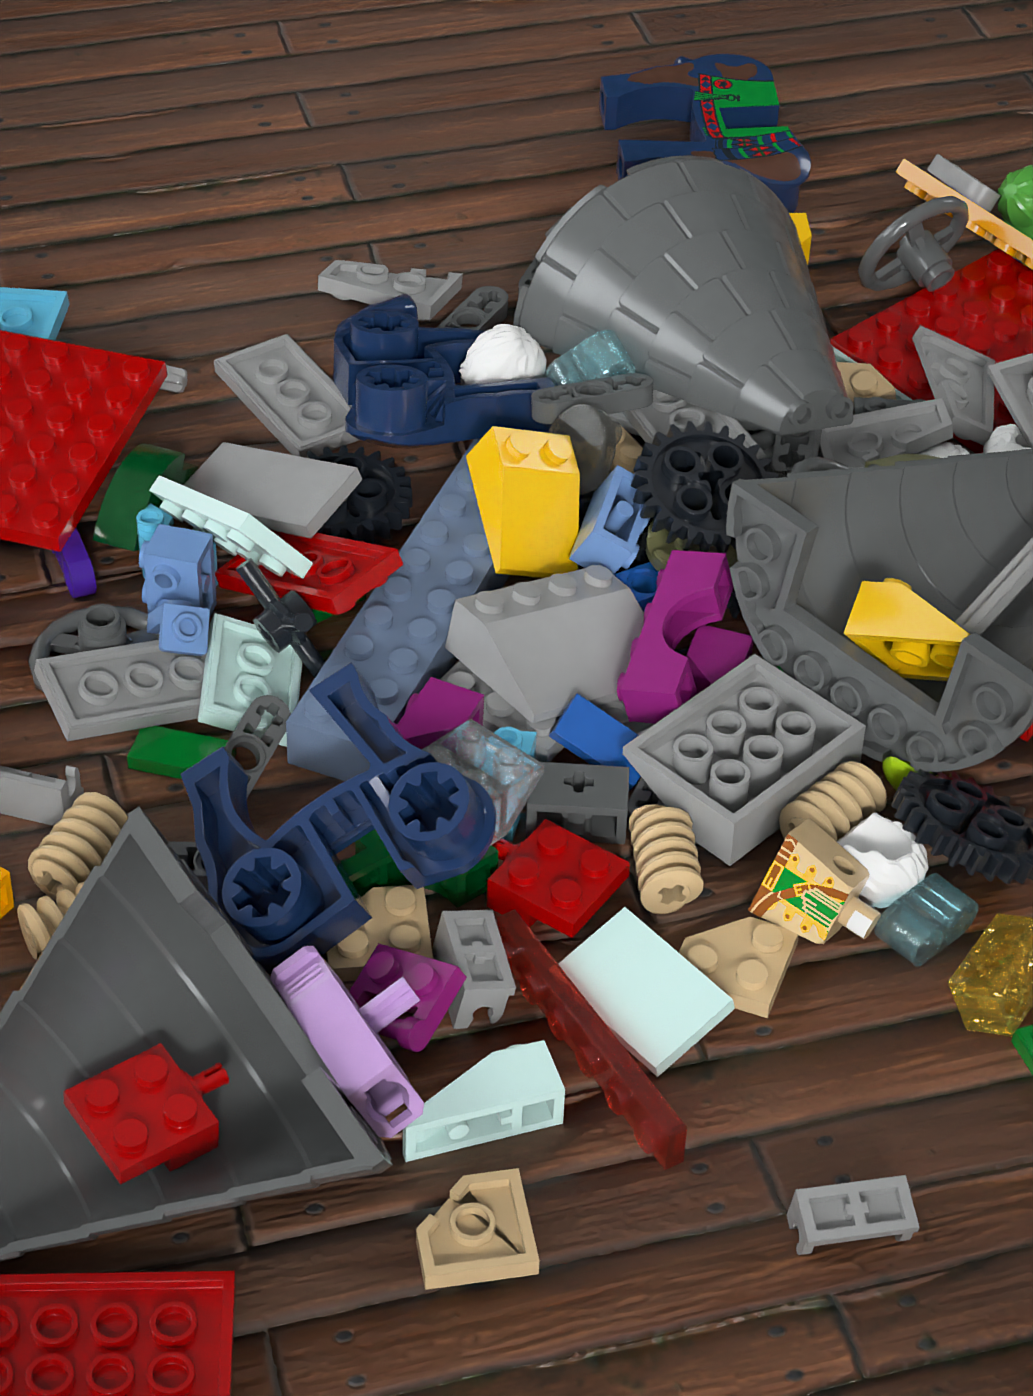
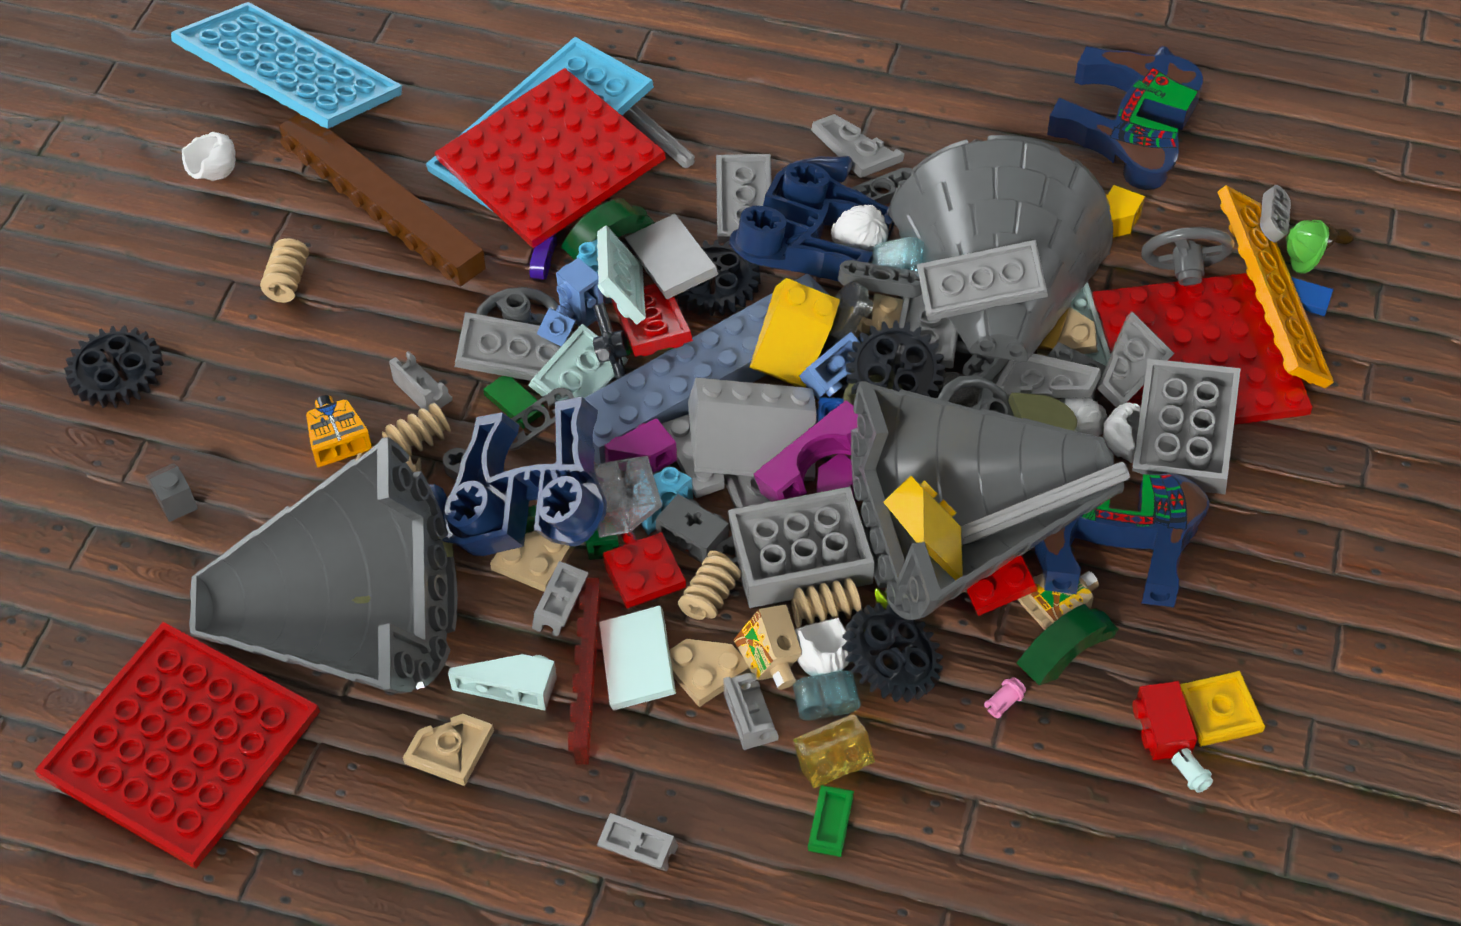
camera: 35 degrees right, 10 degrees up
red plate [63,1043,229,1185] -> none
lavender piece [270,946,424,1138] -> none
magenta plate [349,943,467,1052] -> none
blue tile [549,693,641,791] -> none
none -> light grey hinge [723,673,778,750]
none -> light grey tile [917,240,1048,321]

